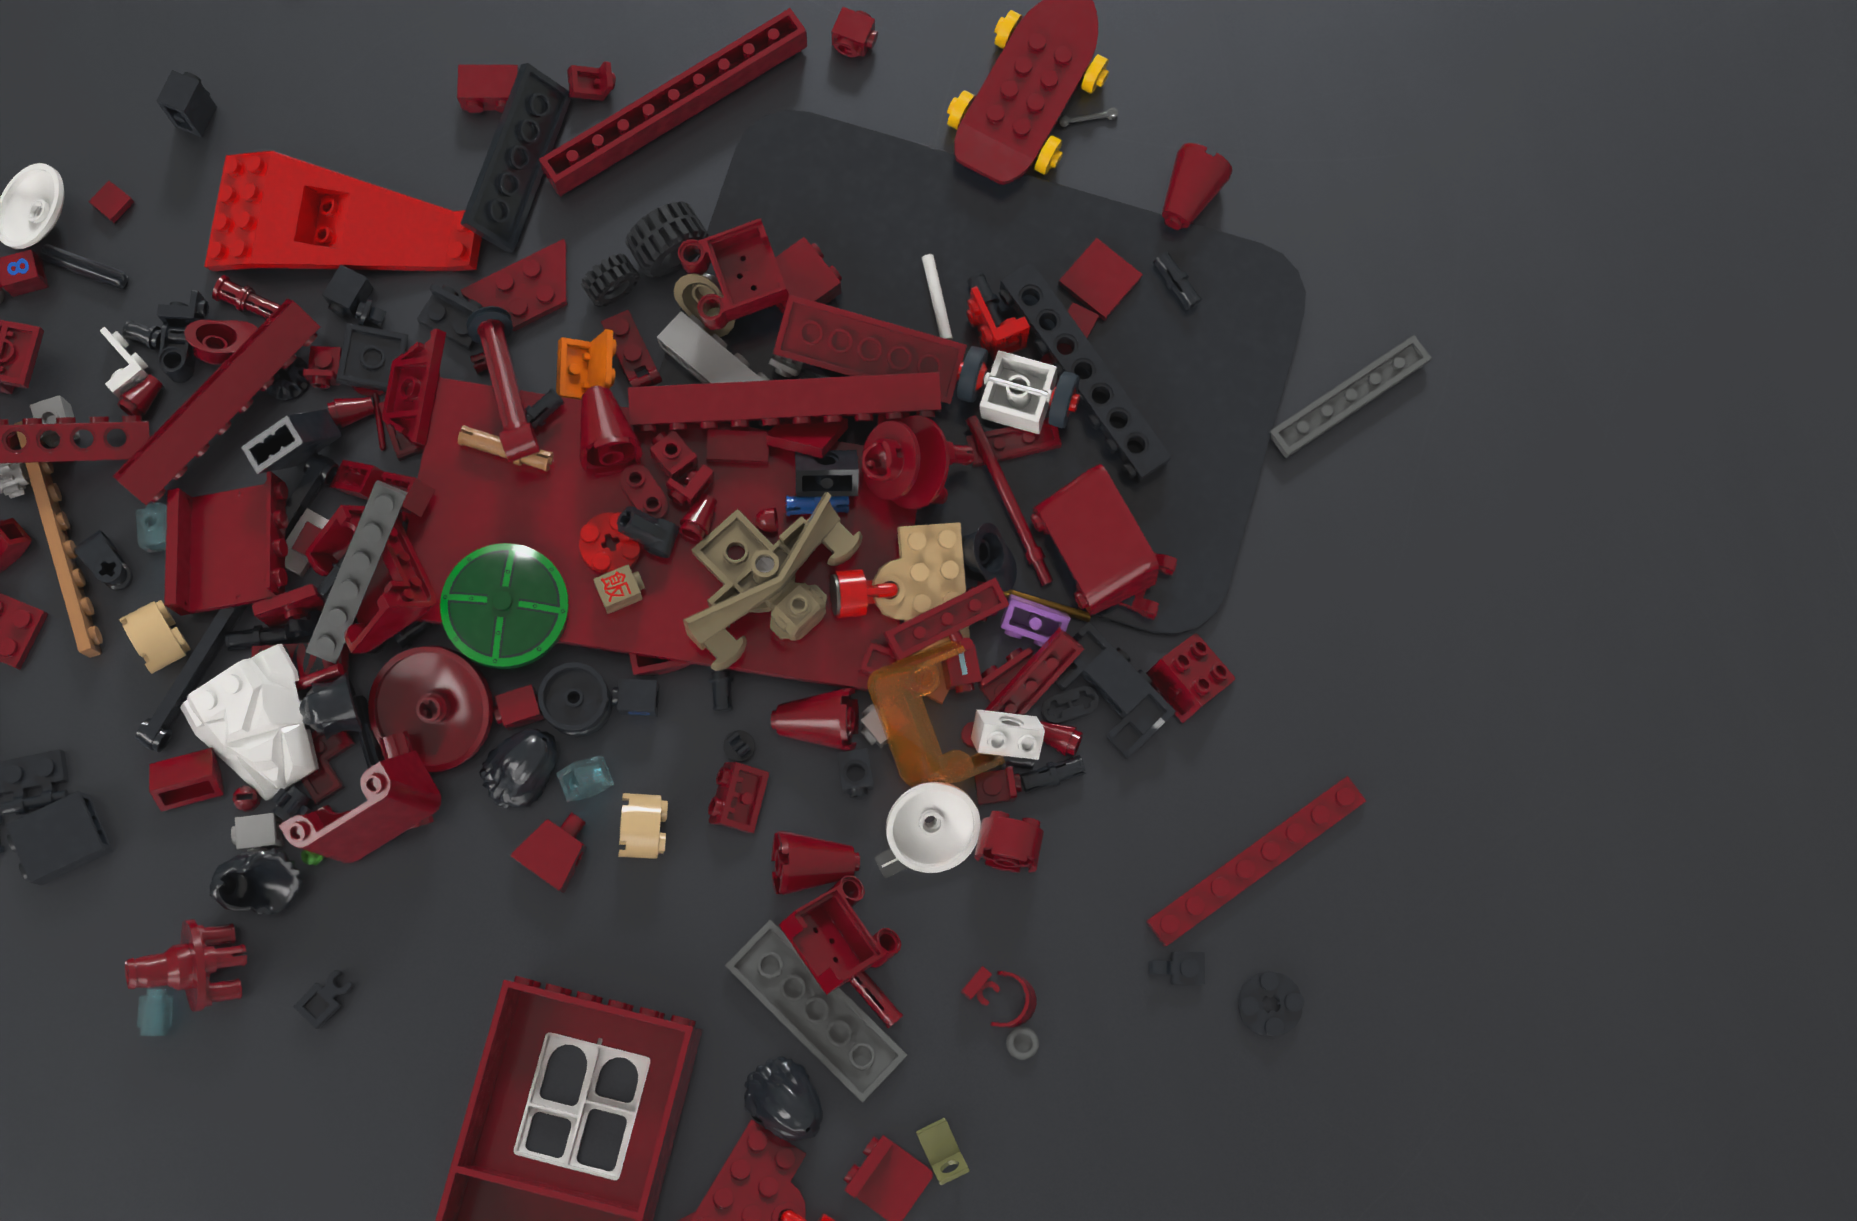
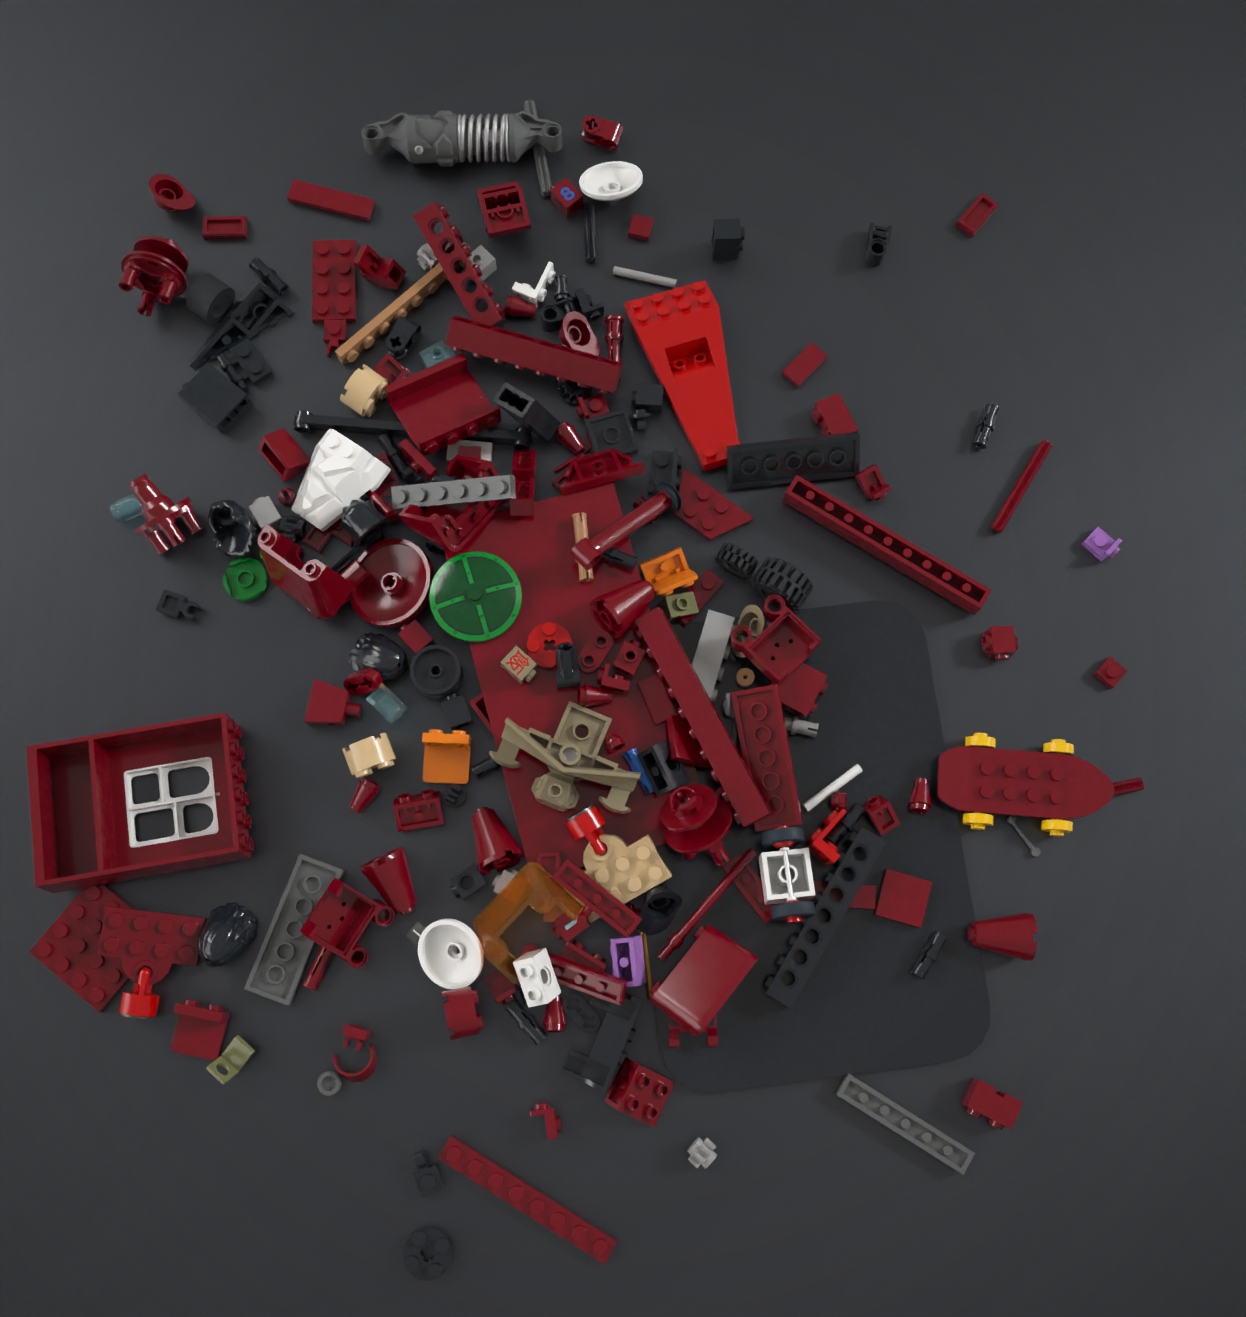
camera: 70 degrees right, 0 degrees up
none -> green tile [223,557,269,602]
none -> dark red plate [323,319,347,357]
none -> dark red beam [343,668,383,695]
none -> dark red cone [349,777,380,813]
none -> dark red bracket [372,353,410,385]
none -> orange bracket [422,729,472,785]
none -> dark red bracket [529,1102,562,1139]
none -> light grey bar [613,266,677,288]
none -> olive bracket [657,592,699,622]
none -> light grey gear [687,1137,717,1169]
none -> medium nougat piece [736,668,755,688]
none -> dark red tile [782,342,828,388]
none -> light grey pin [784,716,819,738]
none -> dark red plate [831,790,847,812]
none -> dark red bracket [861,795,901,836]
none -> dark red cone [908,778,932,814]
none -> dark red brick [962,1078,1023,1130]

